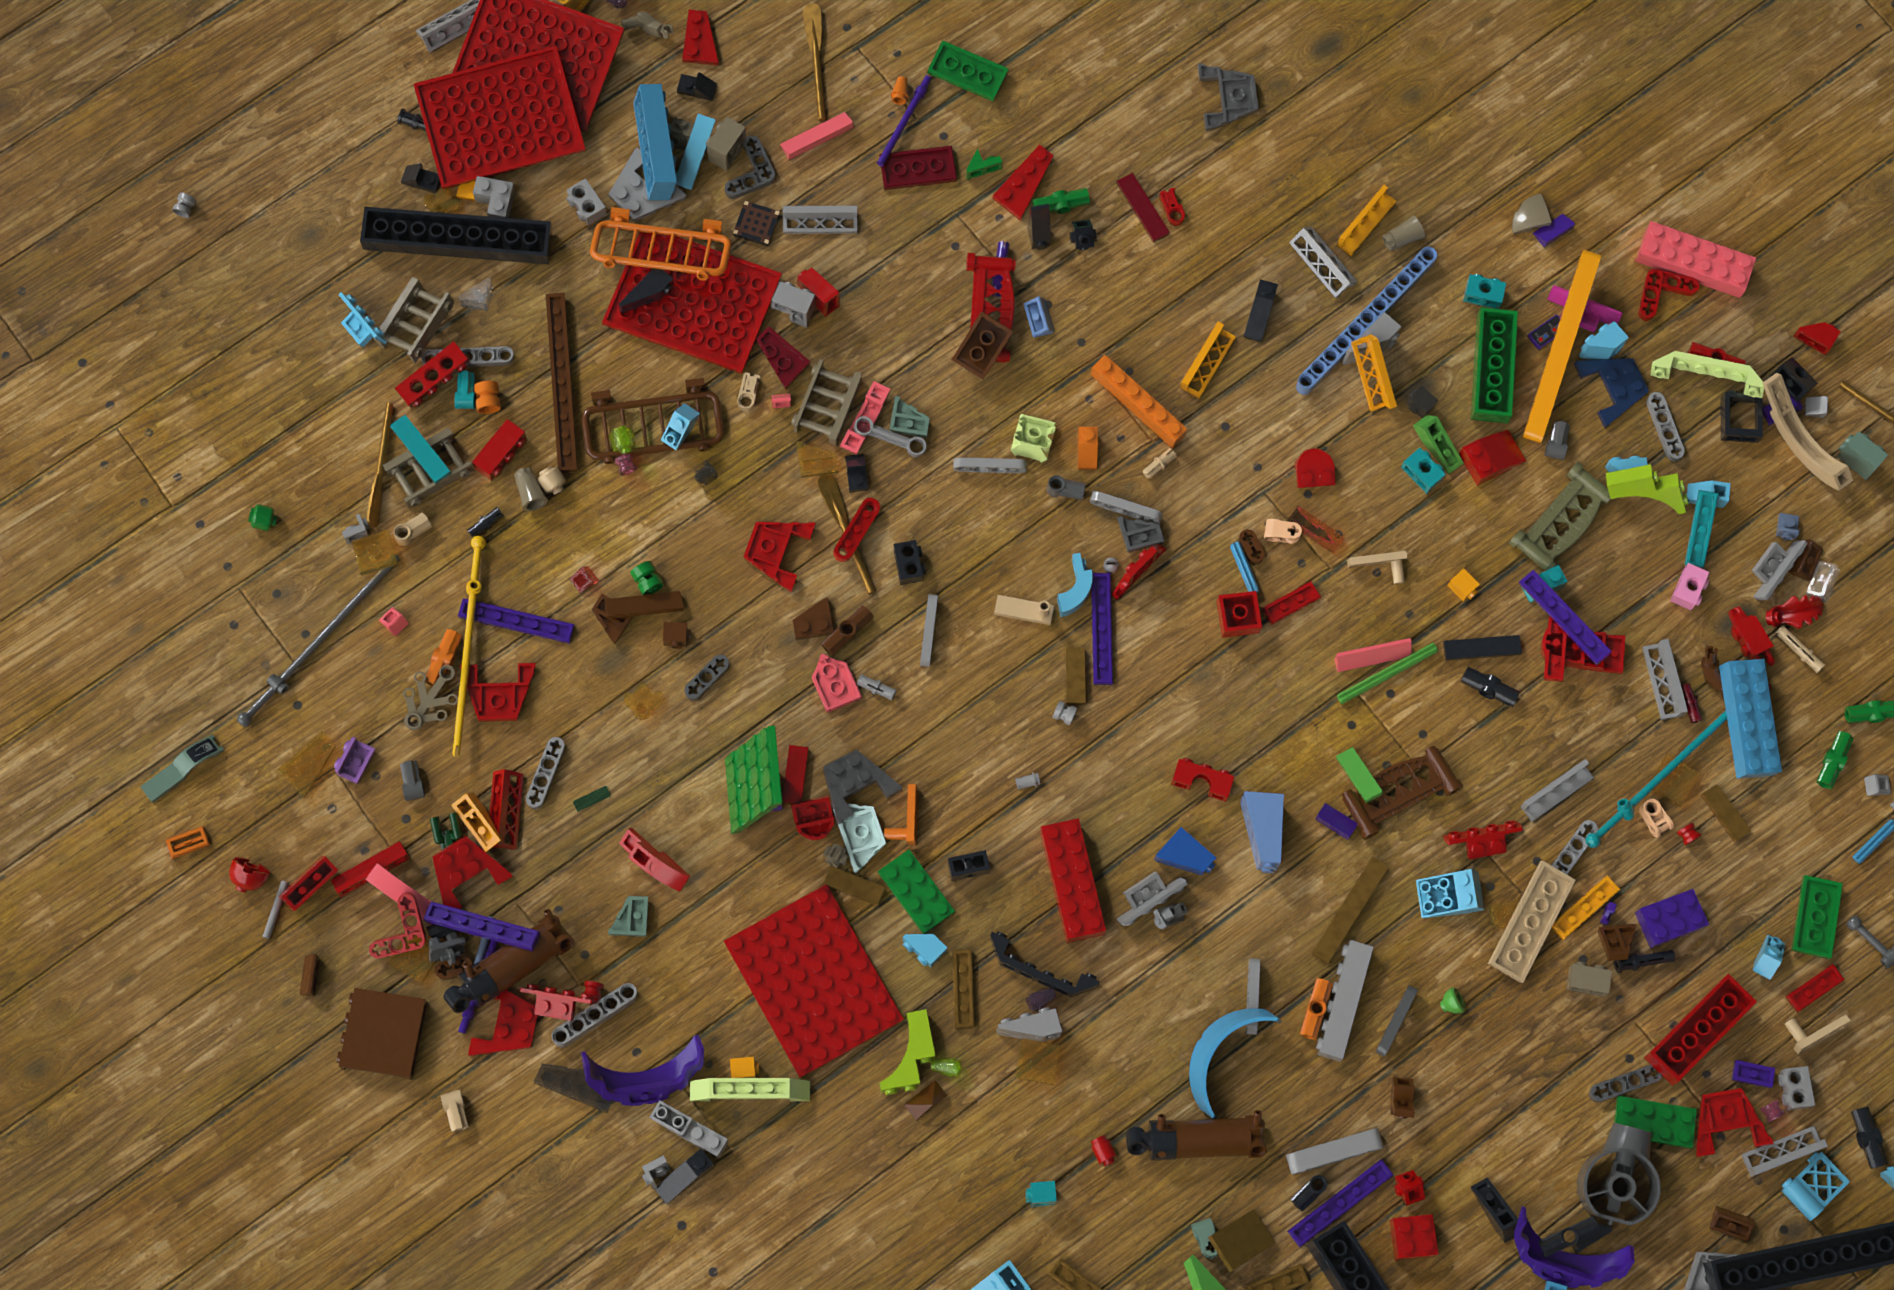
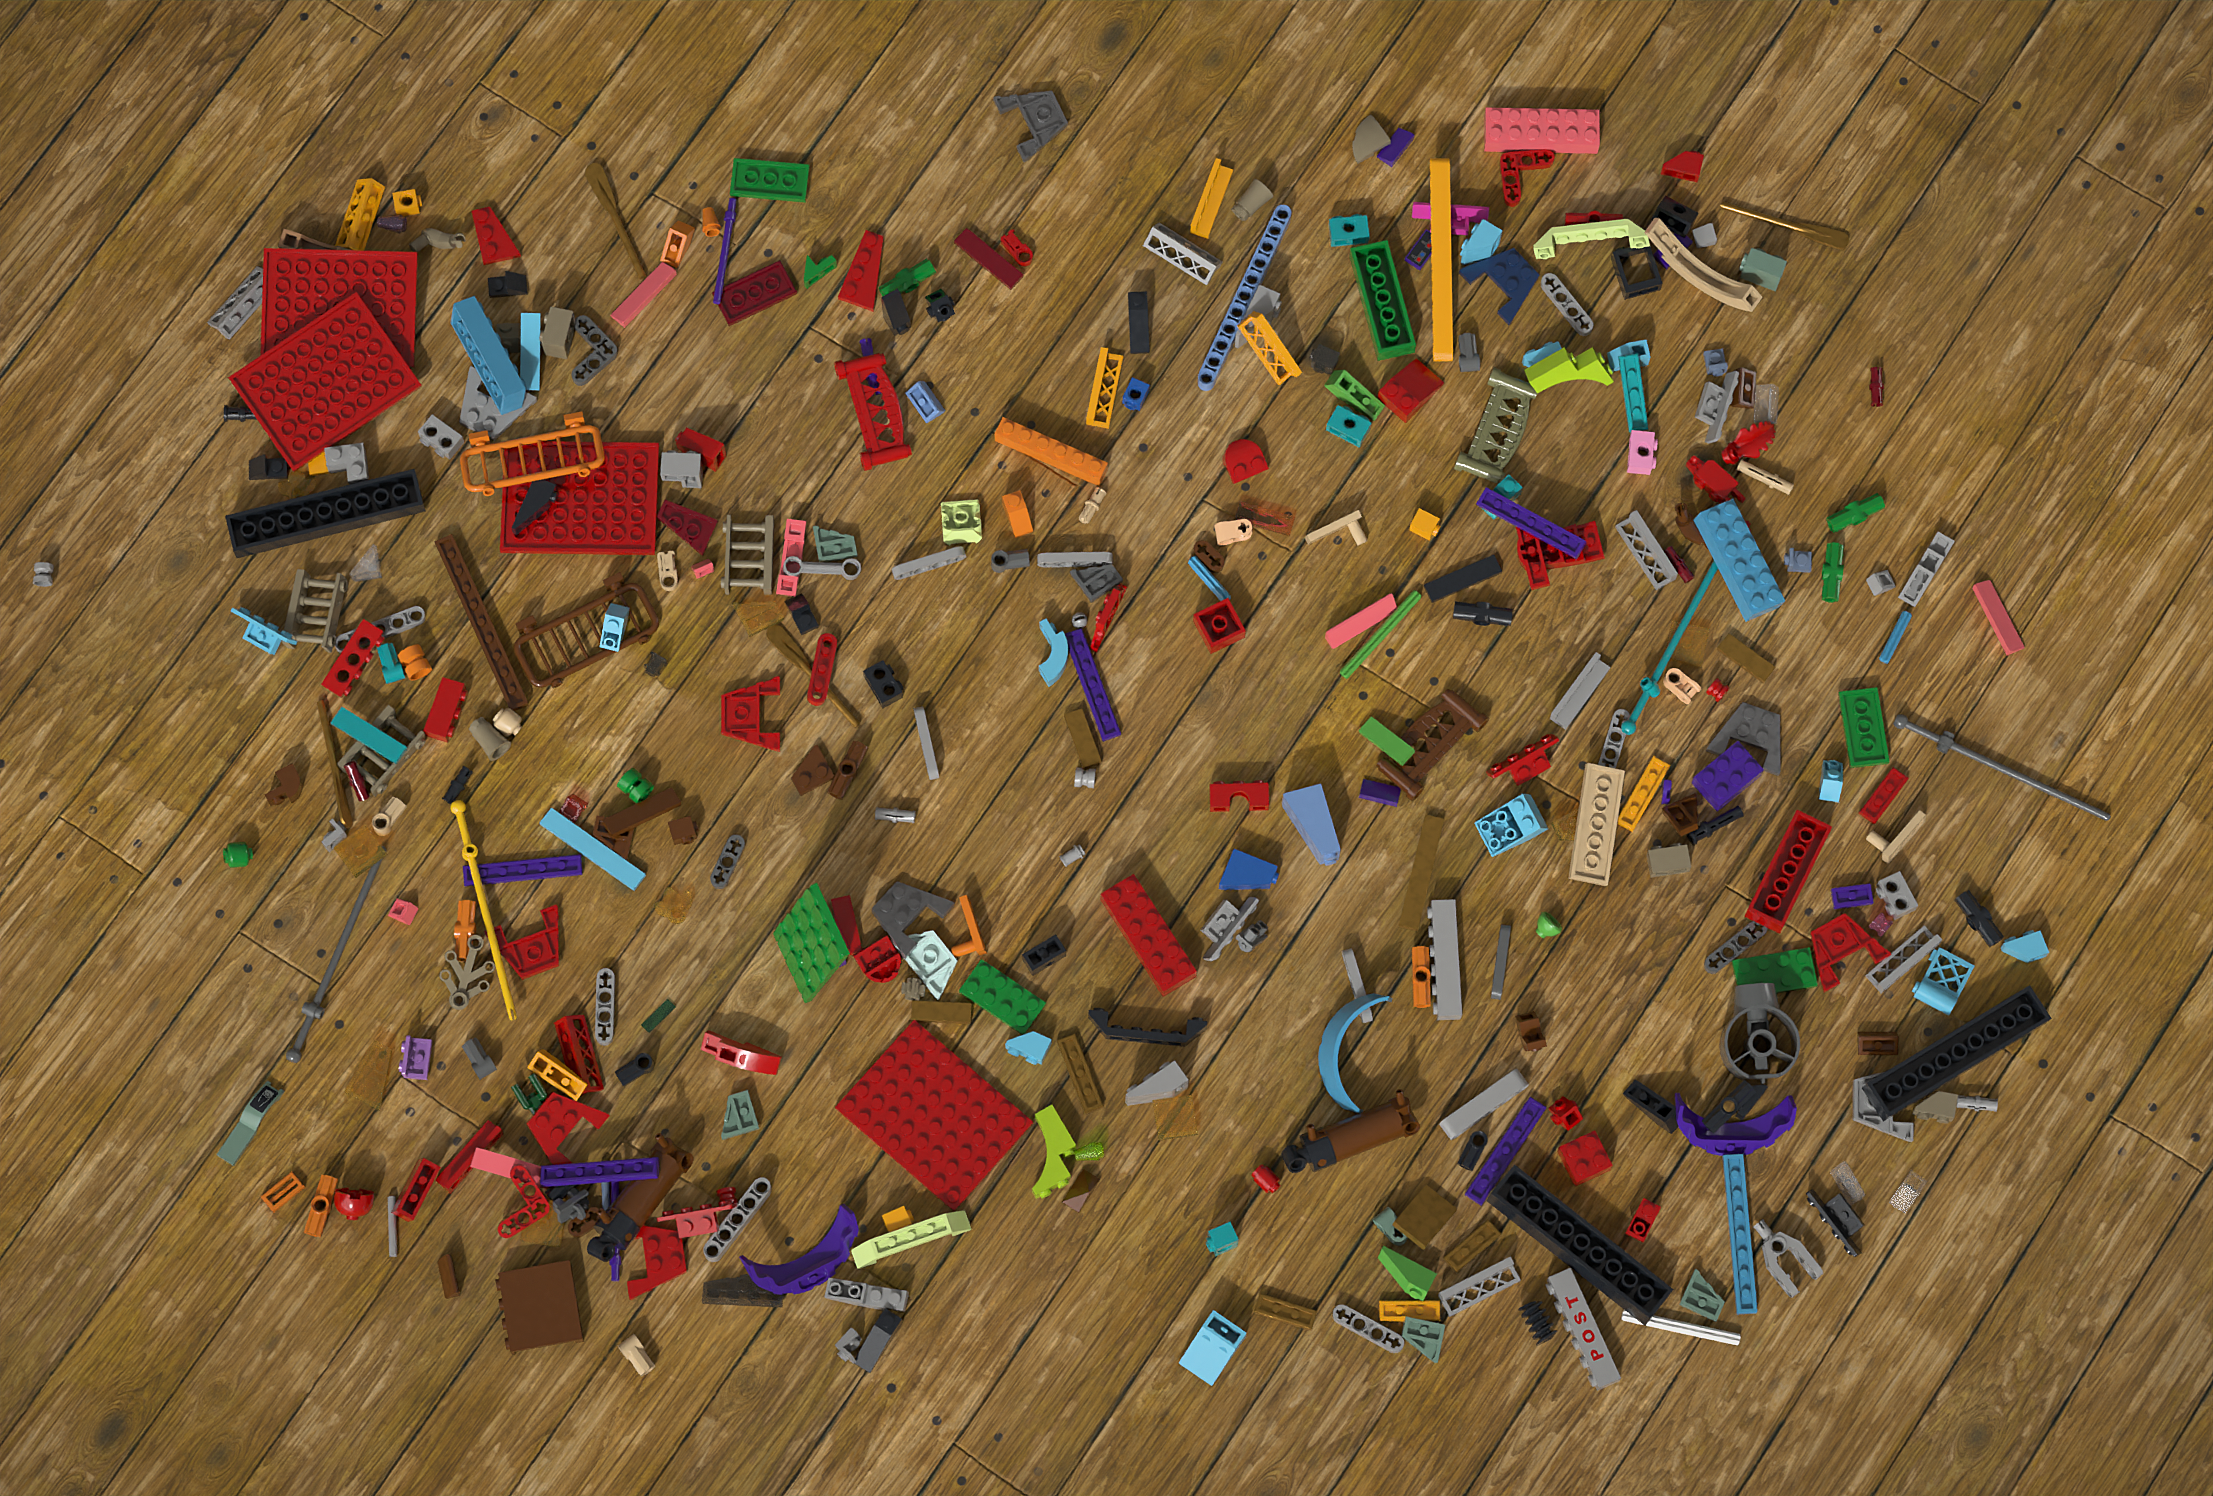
camera: 15 degrees left, 0 degrees up
clear neon green head [609,425,636,455] -> none
clear pink wheel [614,454,637,476] -> none
tile [733,201,780,246] -> none
light grey fence [783,206,857,234] -> none
coral tile [812,654,862,713] -> none
reddish brown slope [951,312,1014,380] -> none
tan piece [994,595,1054,625] -> none
cone [1025,987,1056,1012] -> none
red tile [1262,581,1321,625] -> none
none -> reddish brown brick [264,763,303,806]
none -> orange piece [304,1175,339,1237]
none -> dark red pin [344,761,370,801]
none -> medium azure tile [540,808,646,891]
none -> black piece [615,1053,655,1087]
none -> orange slope [660,220,695,268]
none -> blue brick [1122,377,1150,411]
none -> flat silver wing [1706,702,1780,776]
none -> sand blue bracket [1784,548,1812,573]

